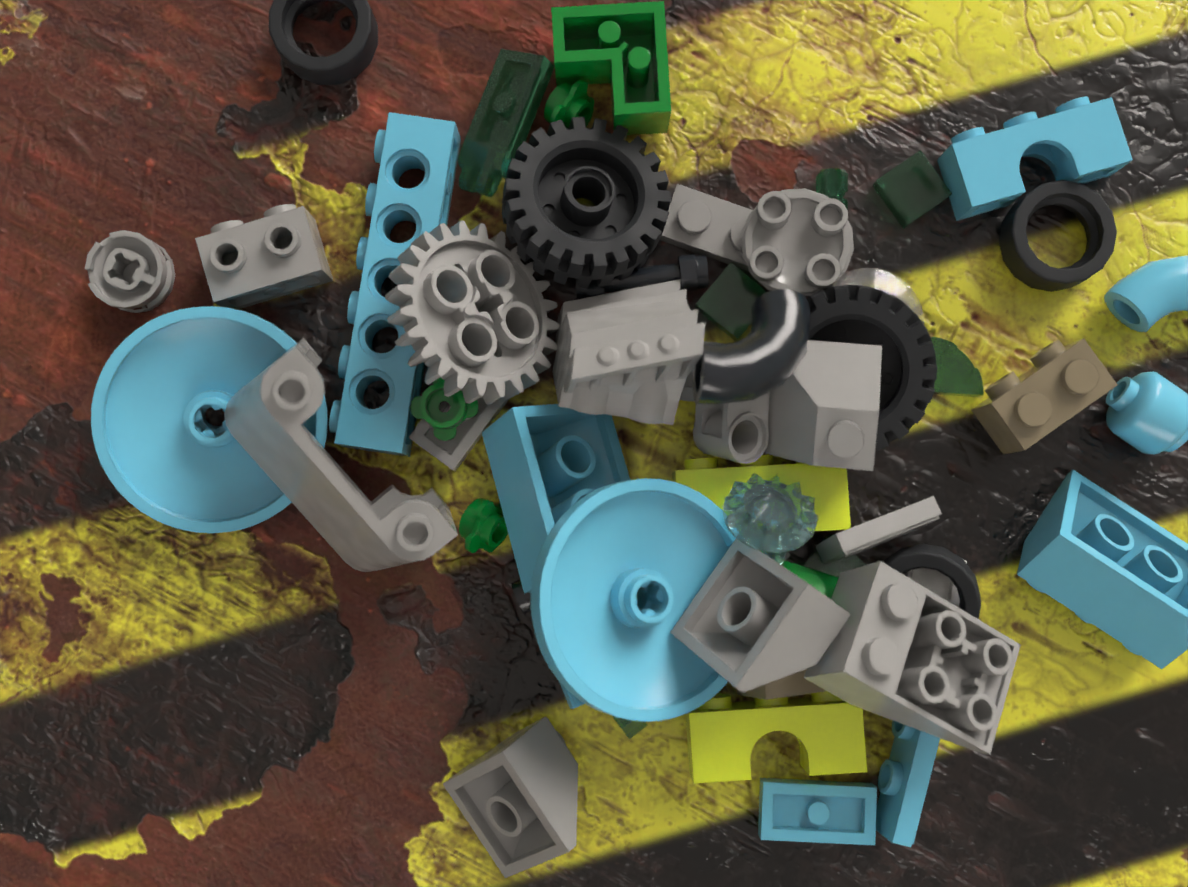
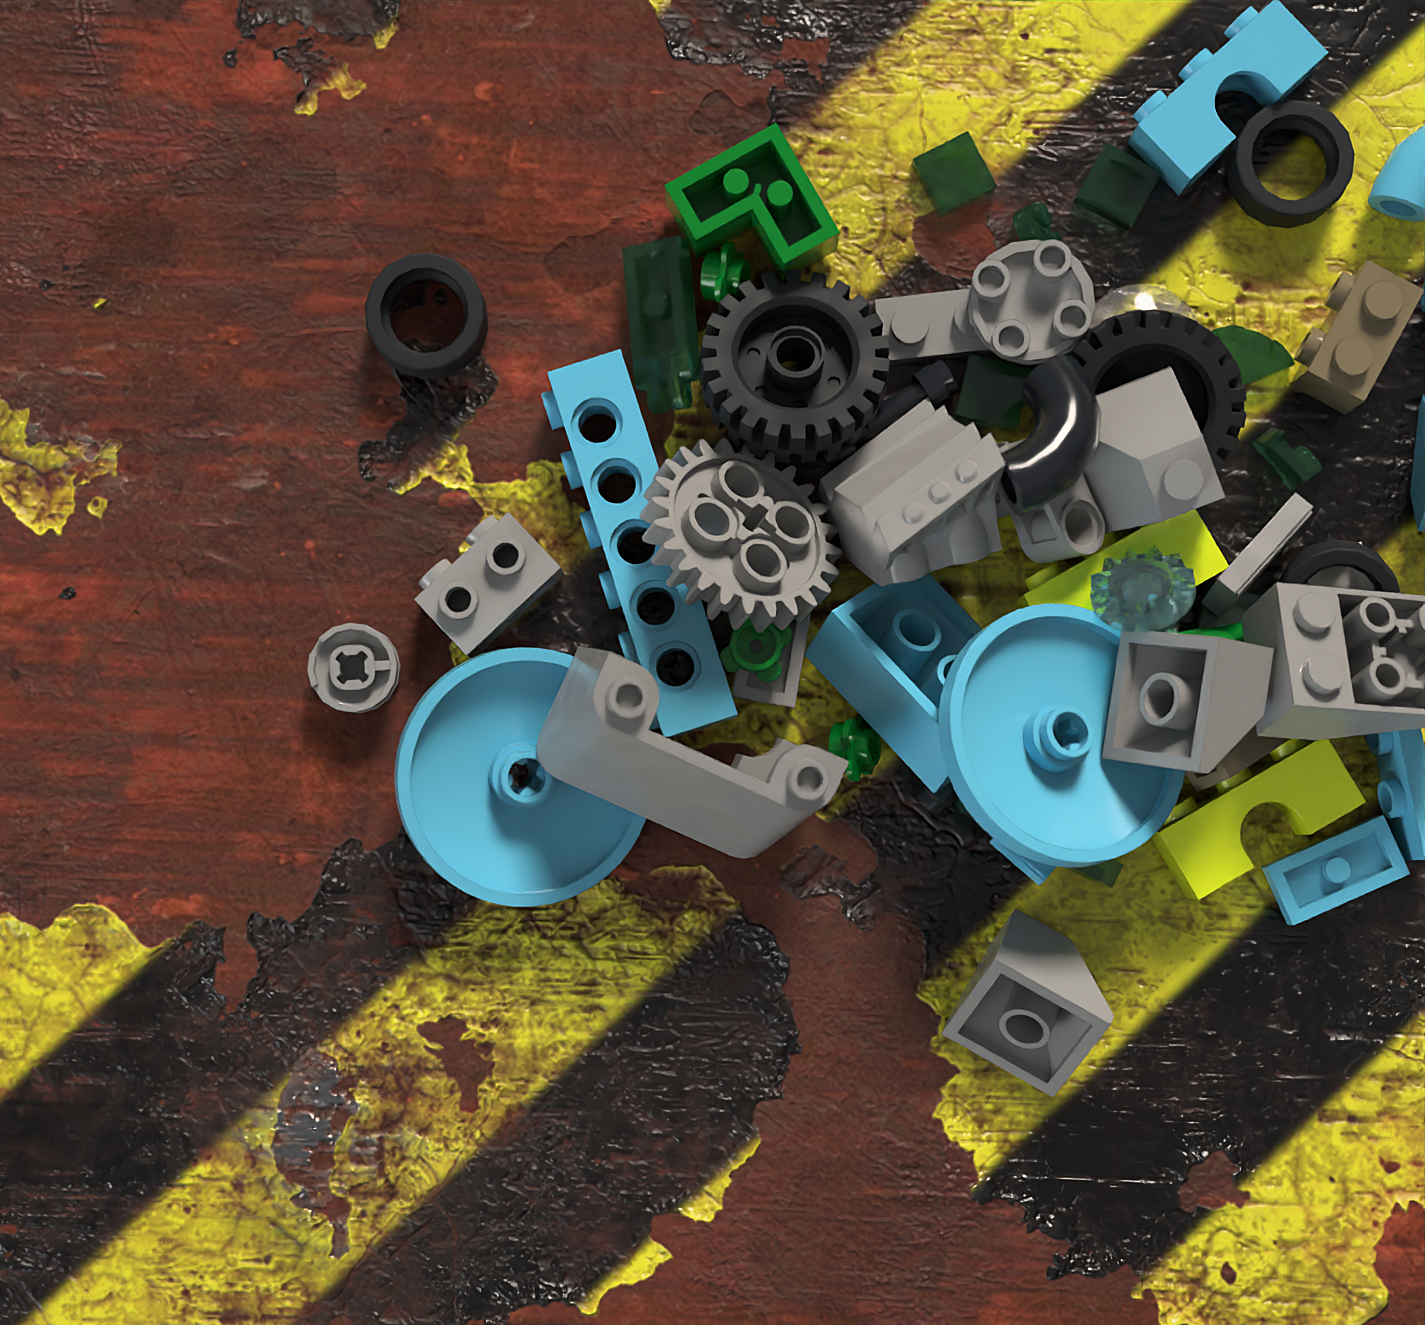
camera: 25 degrees left, 0 degrees up
none -> clear green tile [911,131,997,219]
none -> clear green tile [1252,428,1322,491]

